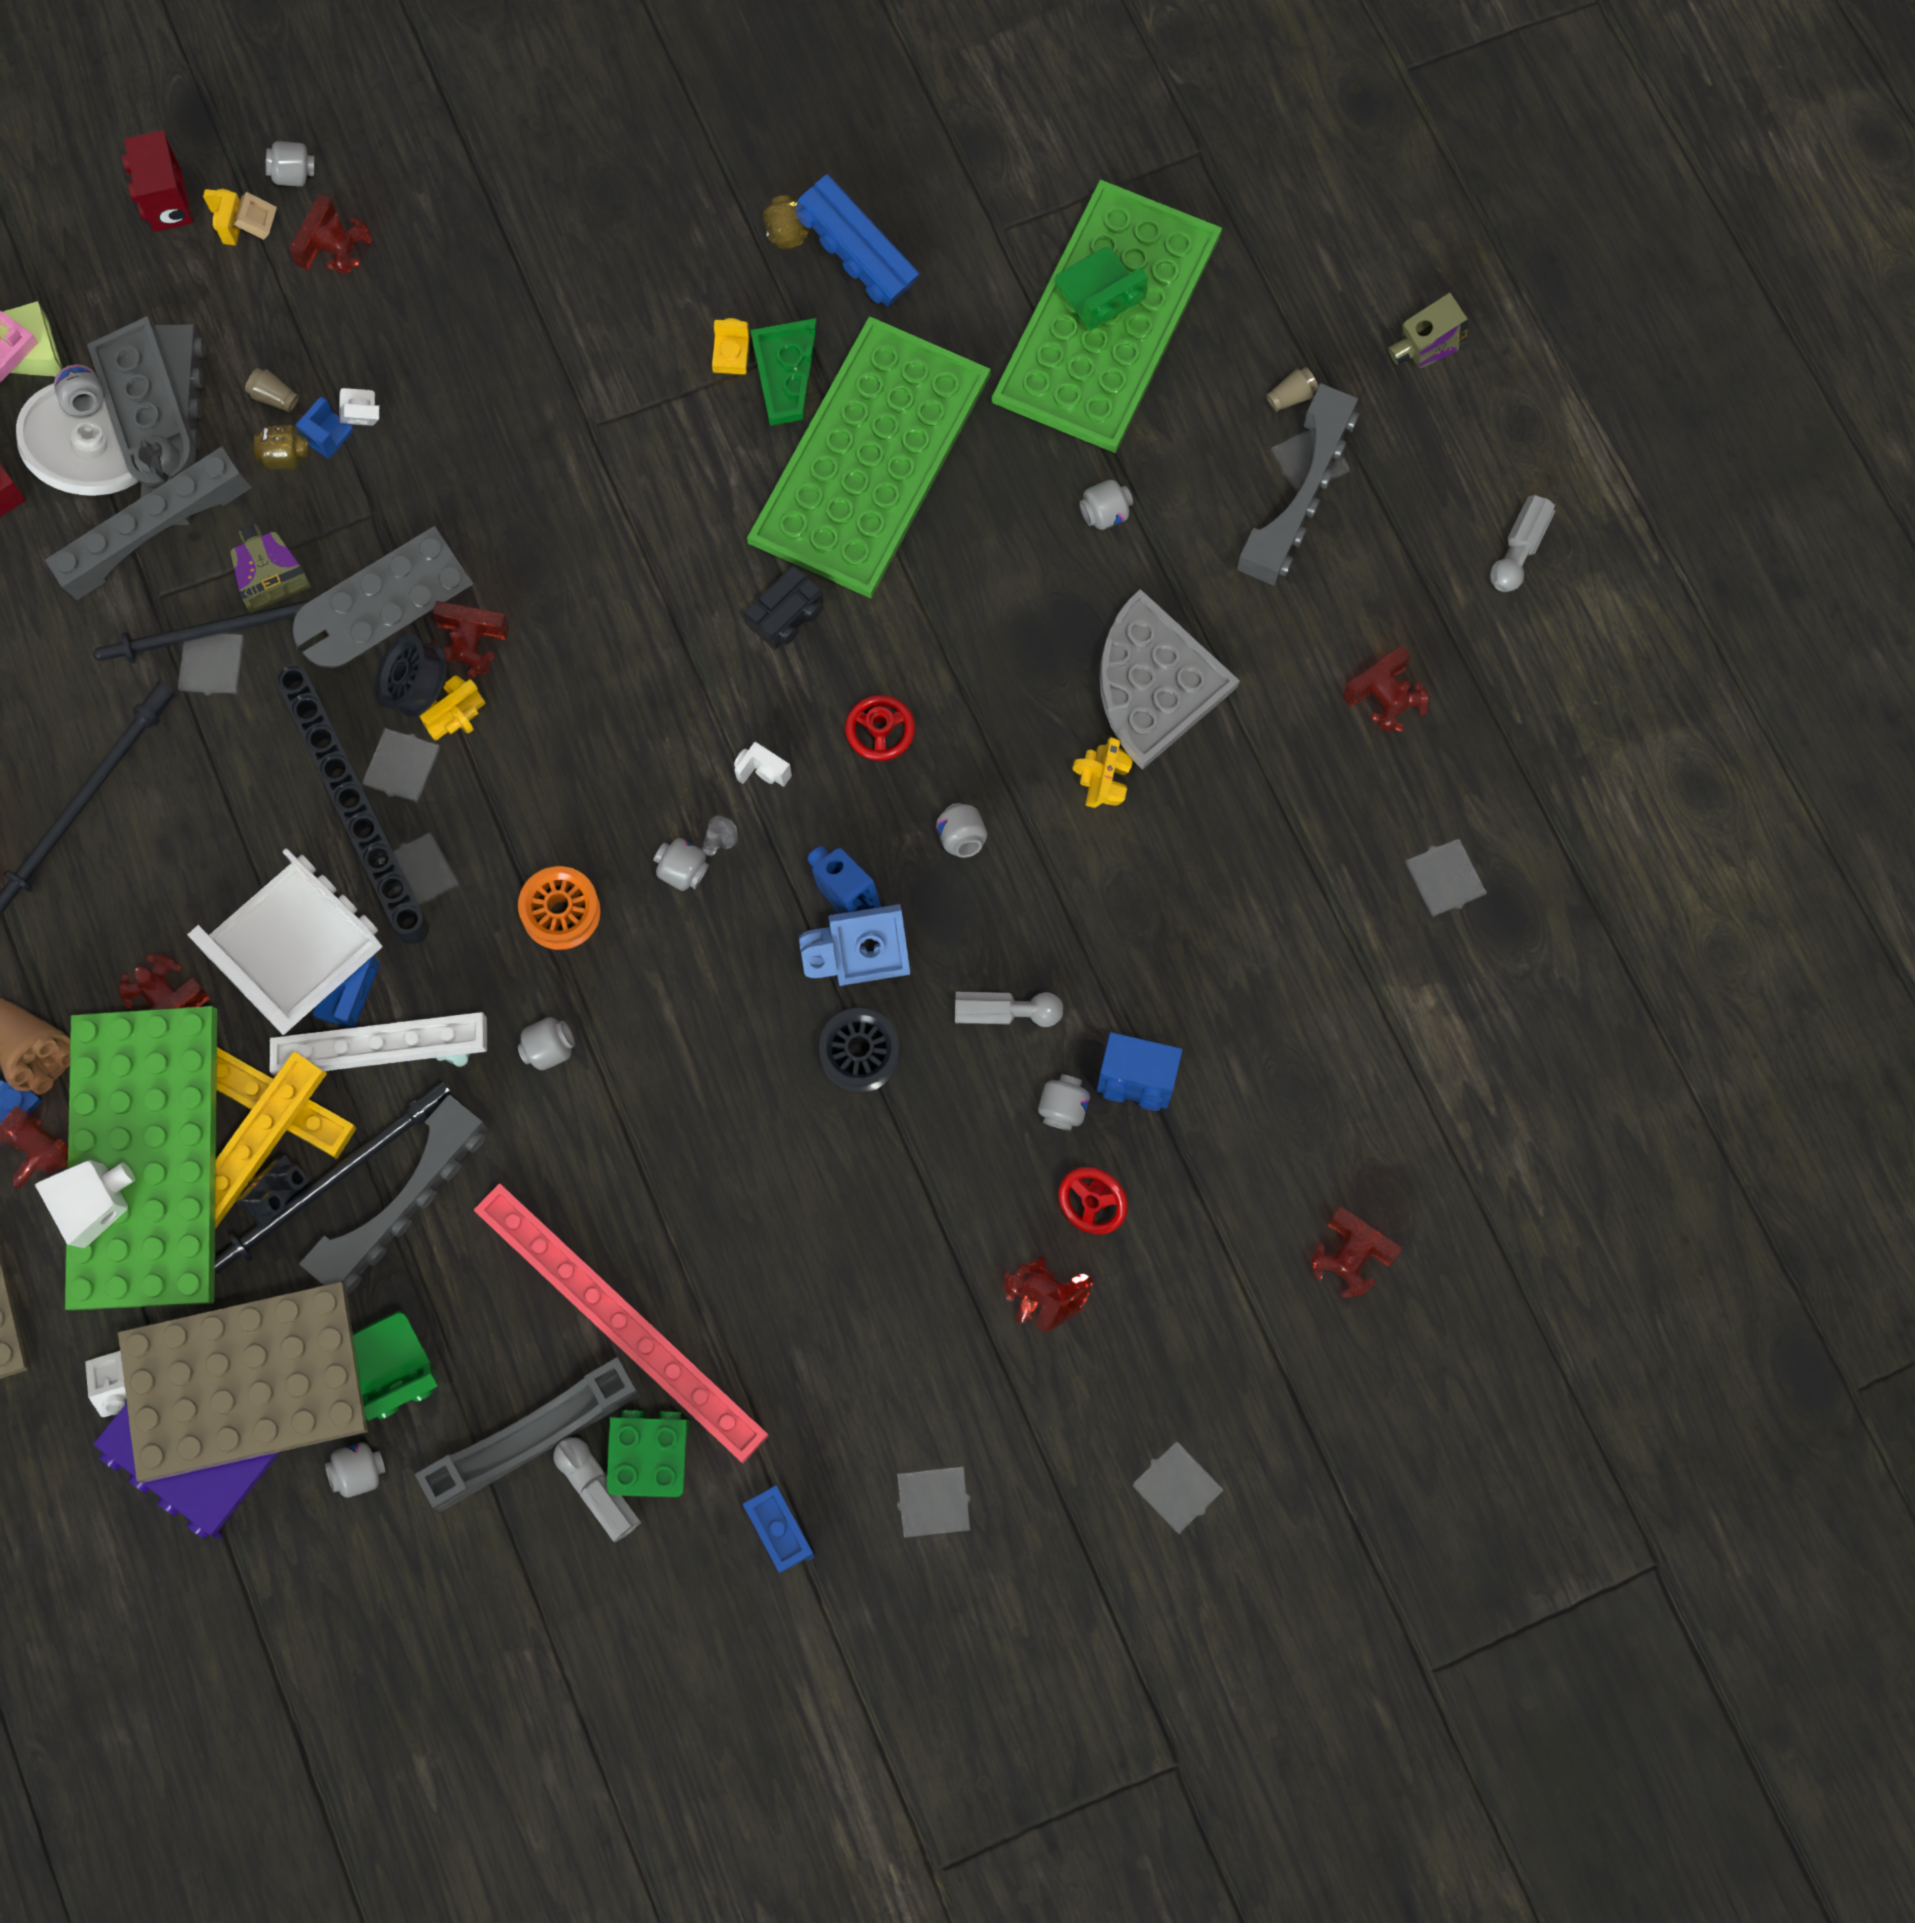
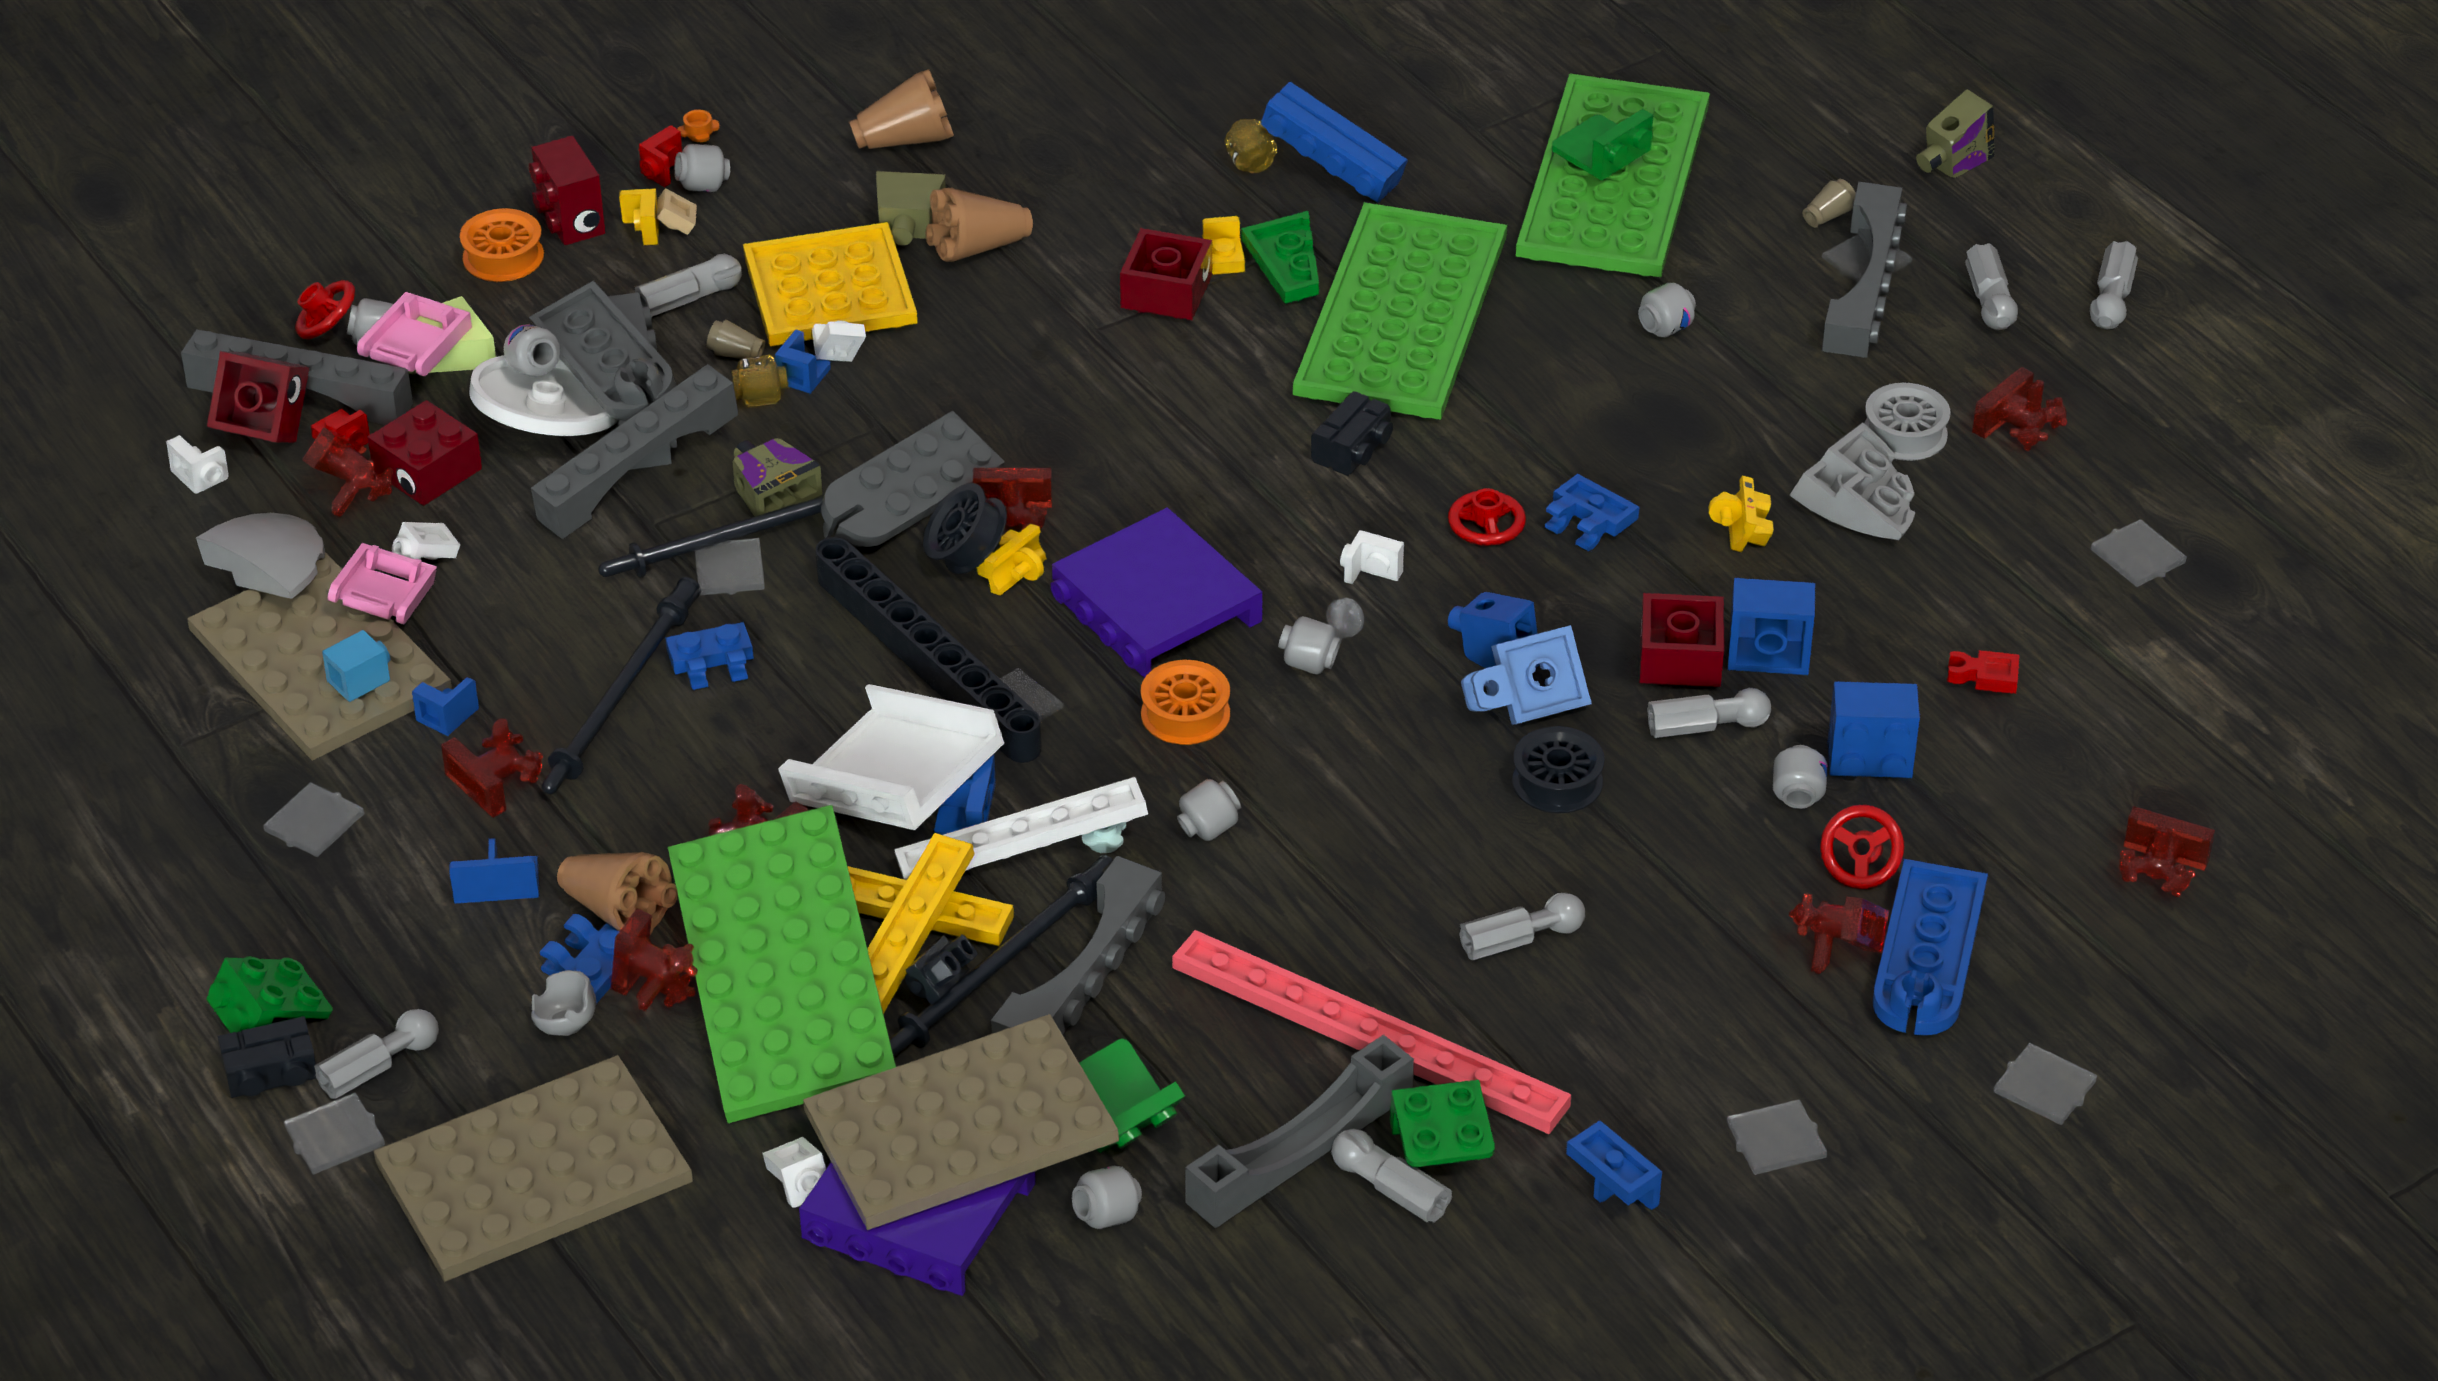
camera: 10 degrees left, 30 degrees down
white torso [35,1160,135,1248] -> none
clear red piece [289,194,372,274] -> none
clear piece [362,728,440,803] -> none
light grey head [936,803,987,858] -> none
light grey plate [1100,589,1240,770] -> none
none -> orange wheel [460,208,544,282]
none -> light grey piece [635,254,742,317]
none -> red bracket [639,125,682,187]
none -> blue plate [665,622,754,690]
none -> orange plate [677,110,720,142]
none -> yellow plate [743,222,917,346]
none -> medium nougat cone [849,69,954,149]
none -> olive torso [876,171,946,245]
none -> medium nougat cone [926,188,1033,262]
none -> dark purple panel [1051,507,1262,678]
none -> dark red brick [1120,228,1212,320]
none -> light grey piece [1459,893,1585,960]
none -> blue plate [1545,474,1640,551]
none -> dark red brick [1640,593,1724,687]
none -> blue brick [1728,578,1815,675]
none -> light grey brick [1790,423,1915,540]
none -> light grey wheel [1864,383,1950,461]
none -> blue plate [1873,859,1988,1035]
none -> red plate [1947,650,2020,694]
none -> light grey piece [1965,243,2018,330]

